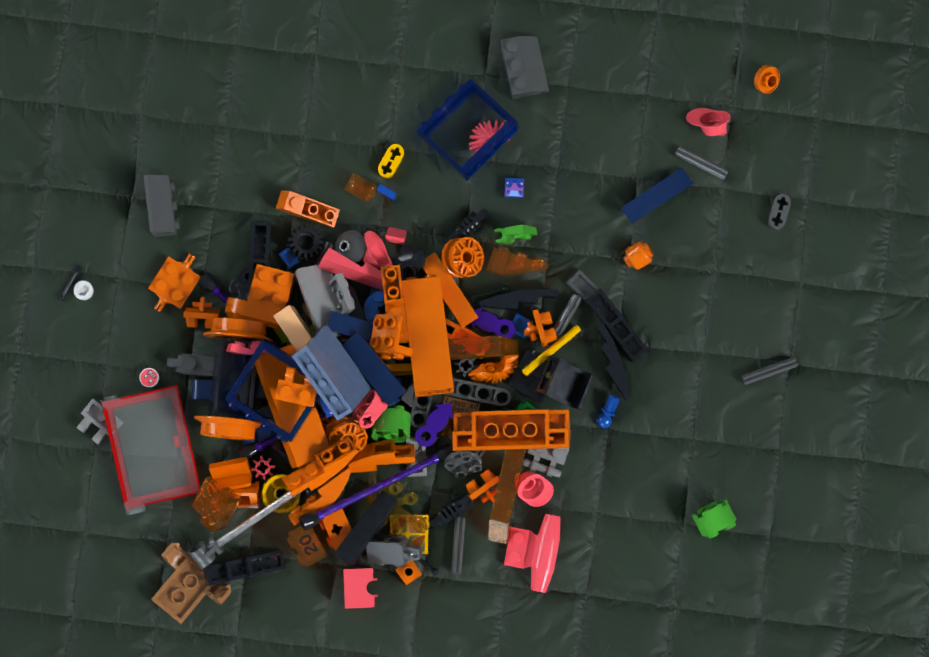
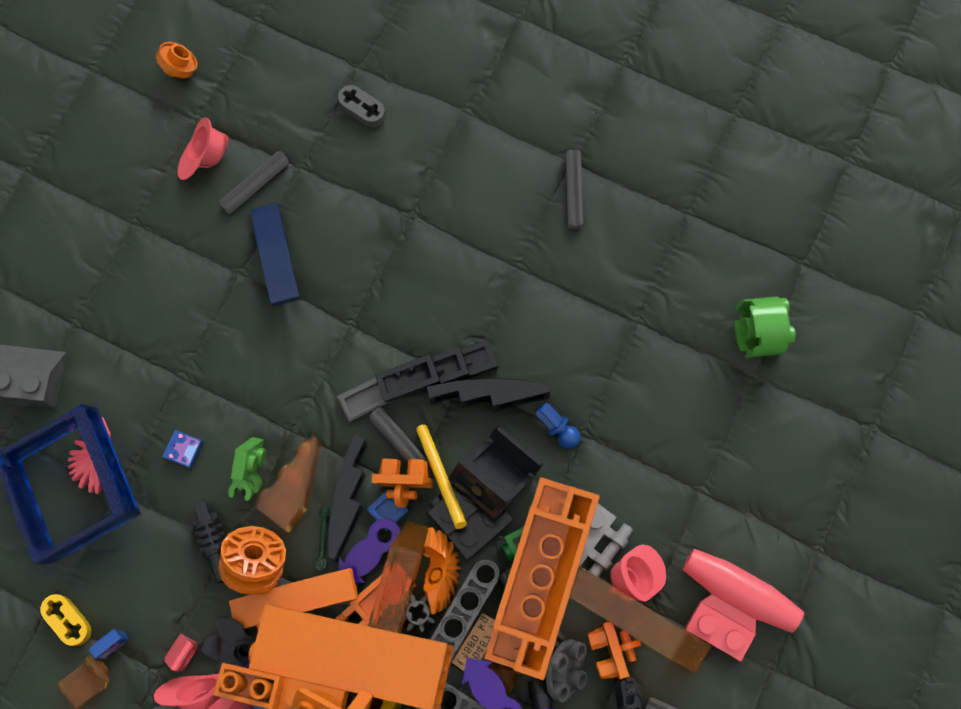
camera: 65 degrees left, 10 degrees down
orange head [624,241,654,270] -> none

